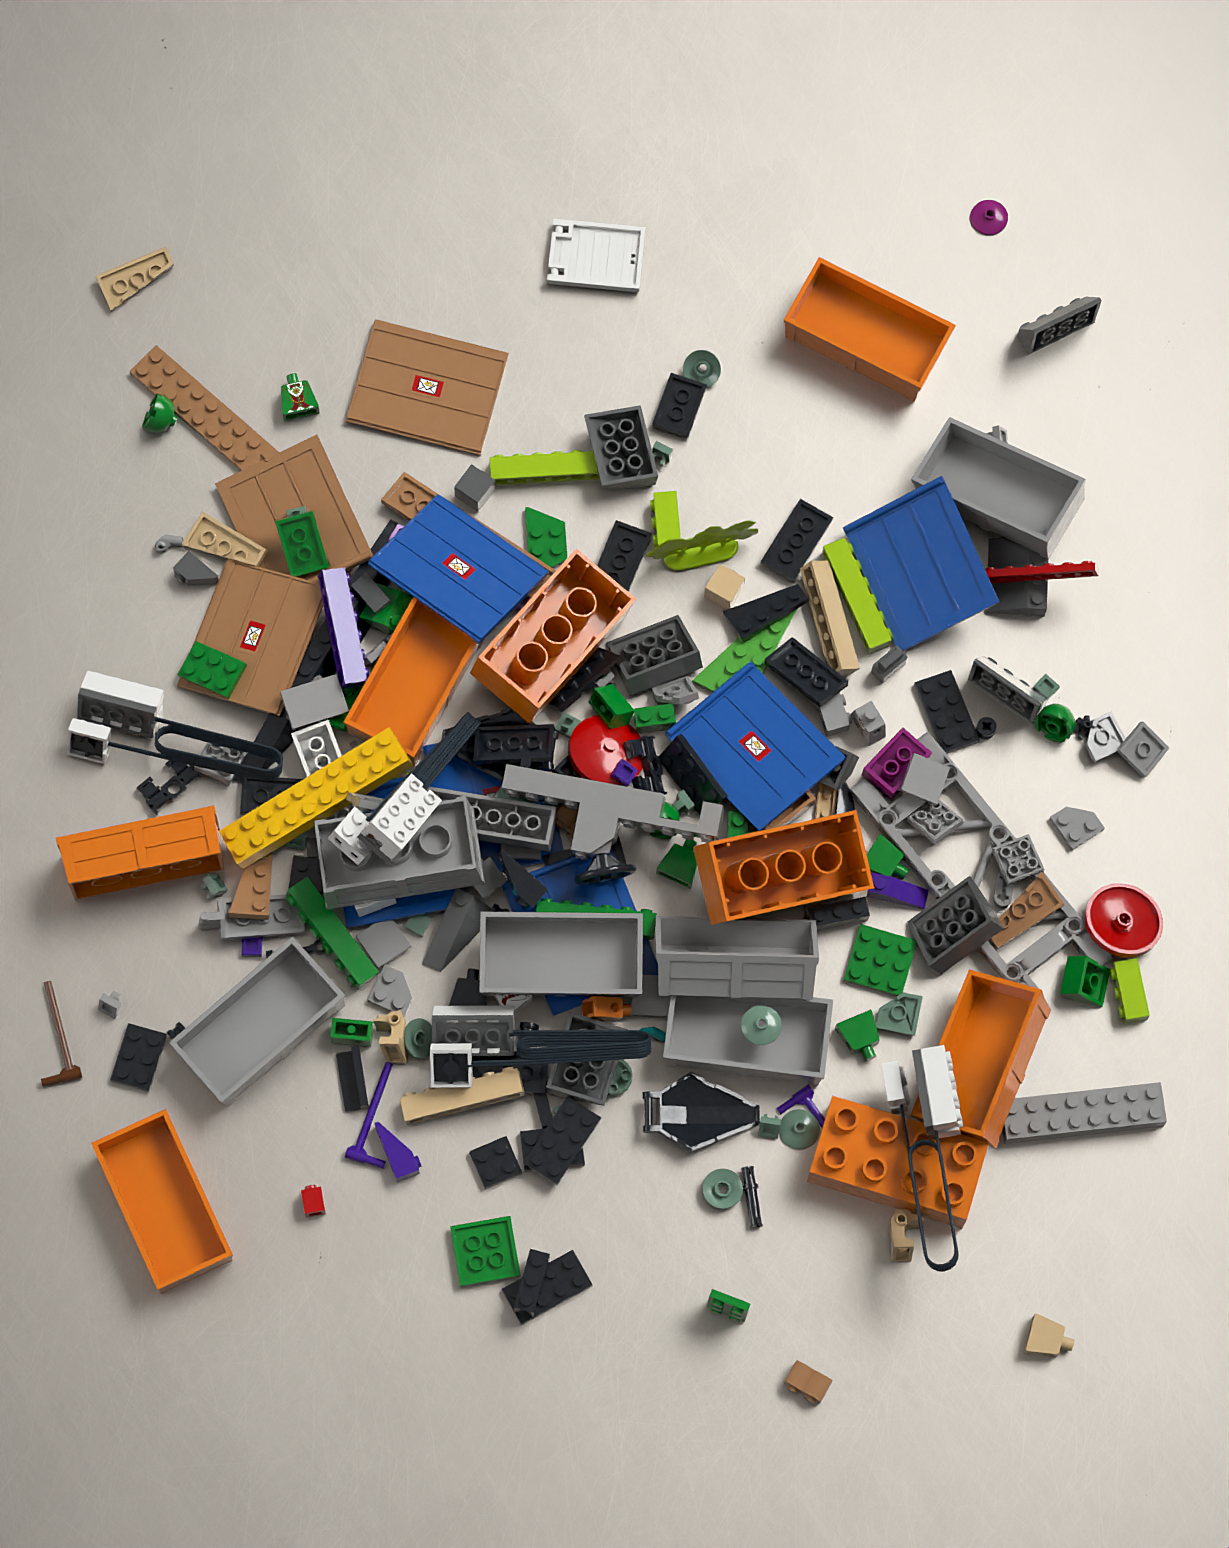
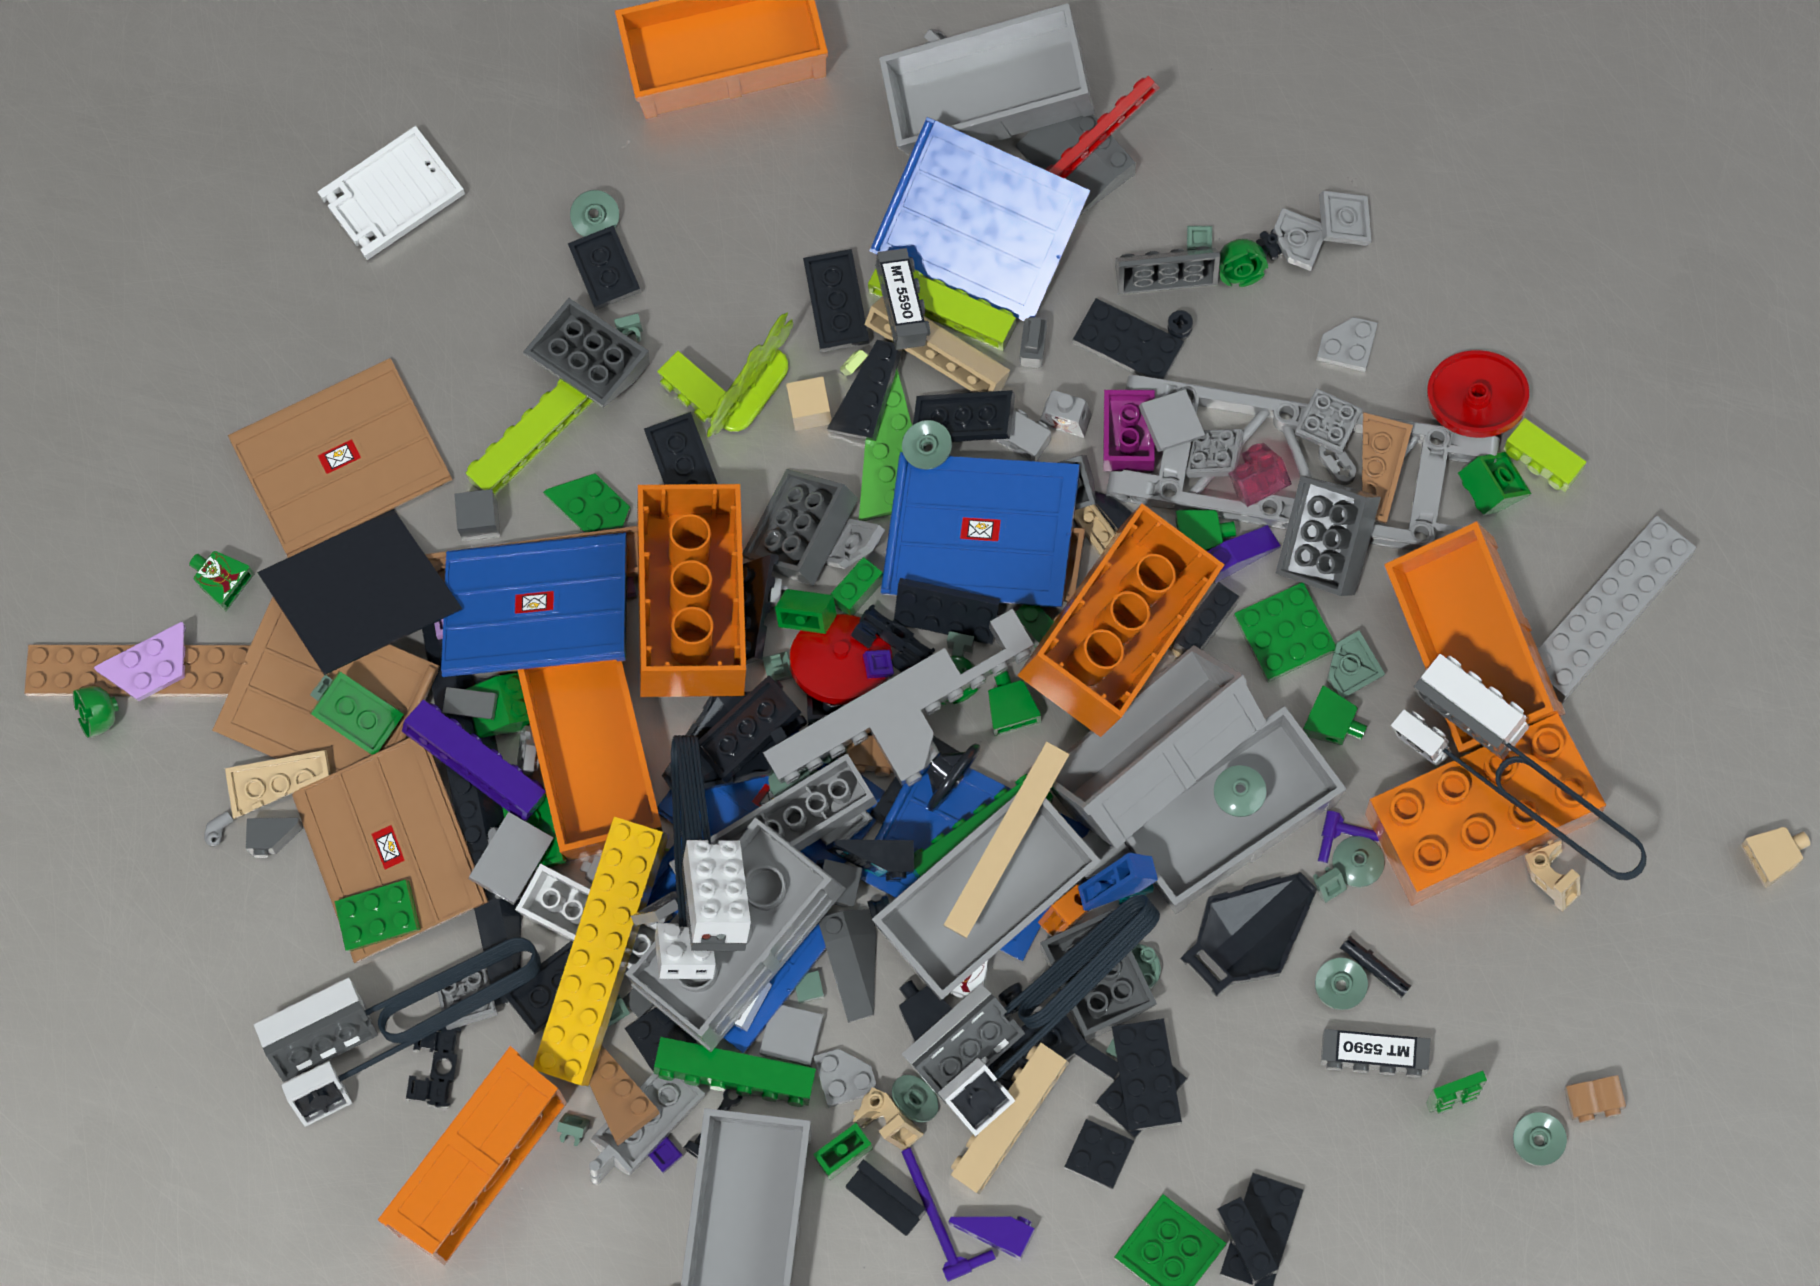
camera: 30 degrees left, 0 degrees up
none -> lavender wing [94,622,186,701]
none -> black piece [257,509,462,675]
none -> yellowish green tile [840,350,868,376]
none -> brick [875,248,930,350]
none -> sand green dish [902,420,952,470]
none -> tan tile [943,741,1070,939]
none -> blue slope [1078,853,1158,911]
none -> clear pink brick [1228,443,1292,507]
none -> brick [1321,1029,1431,1078]
none -> sand green dish [1513,1112,1567,1166]

